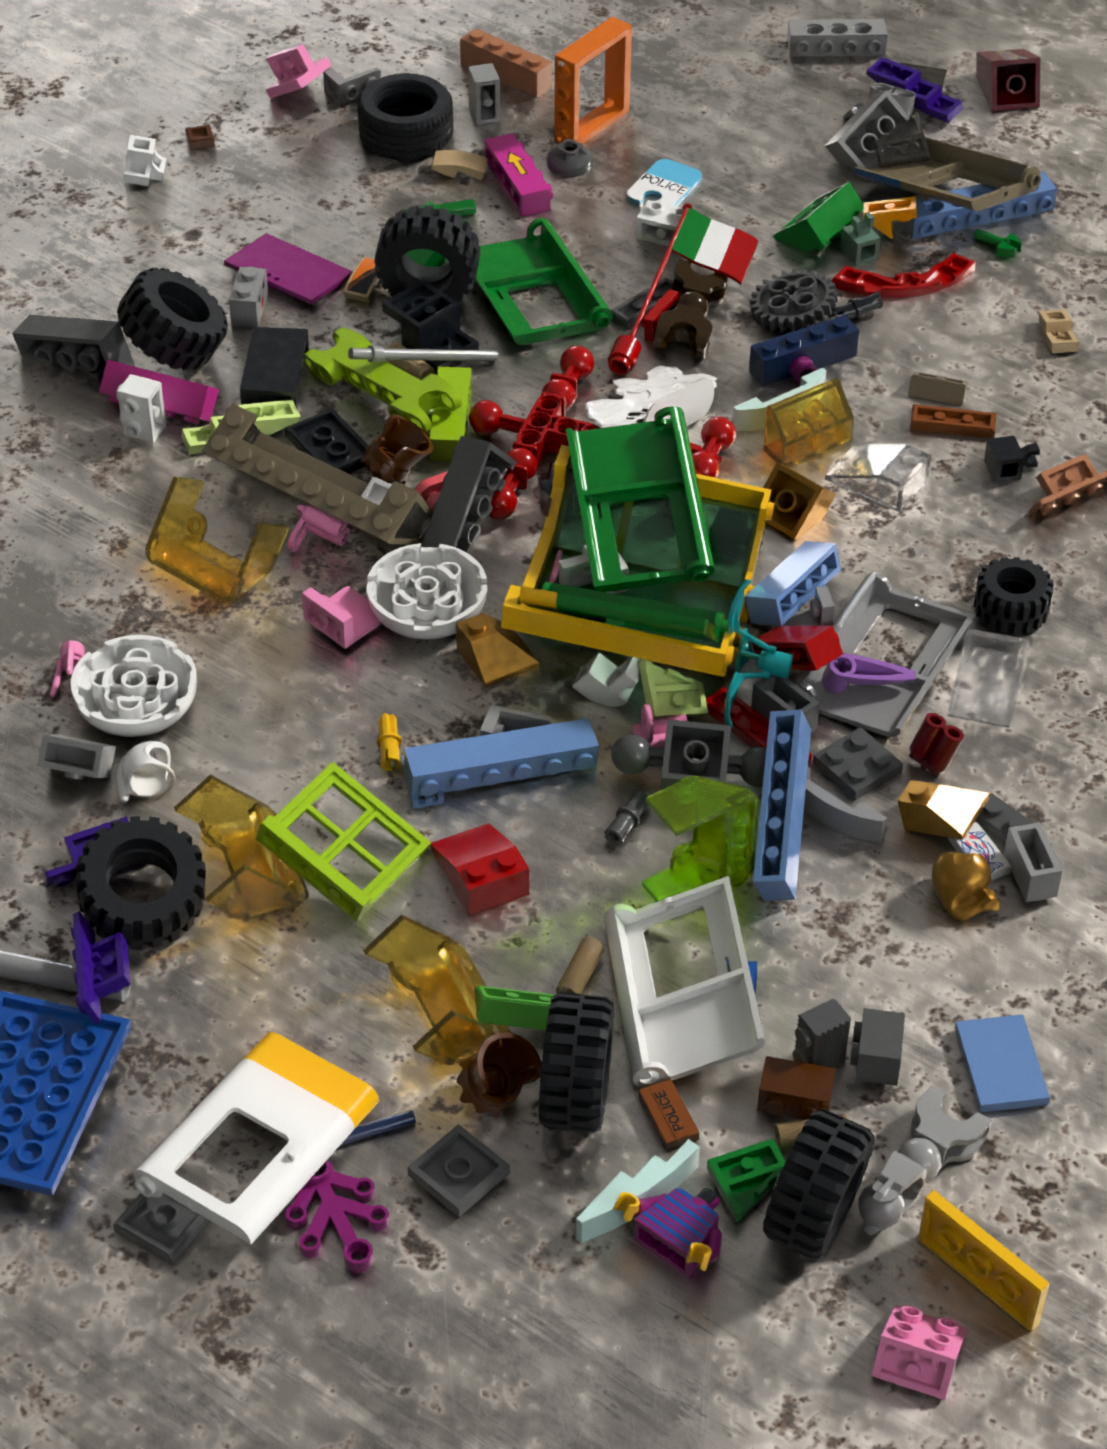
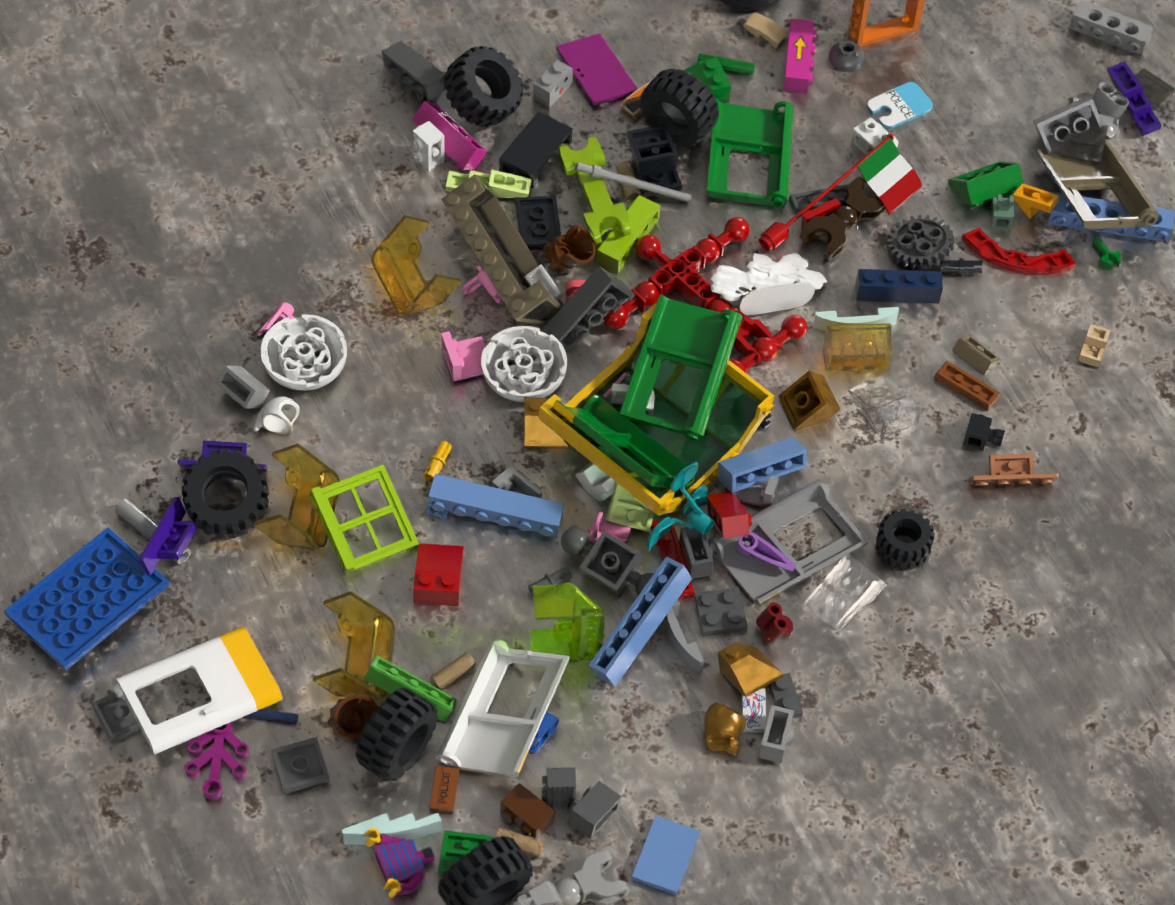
camera: 25 degrees right, 10 degrees up
magenta bush [789,356,818,384] -> none

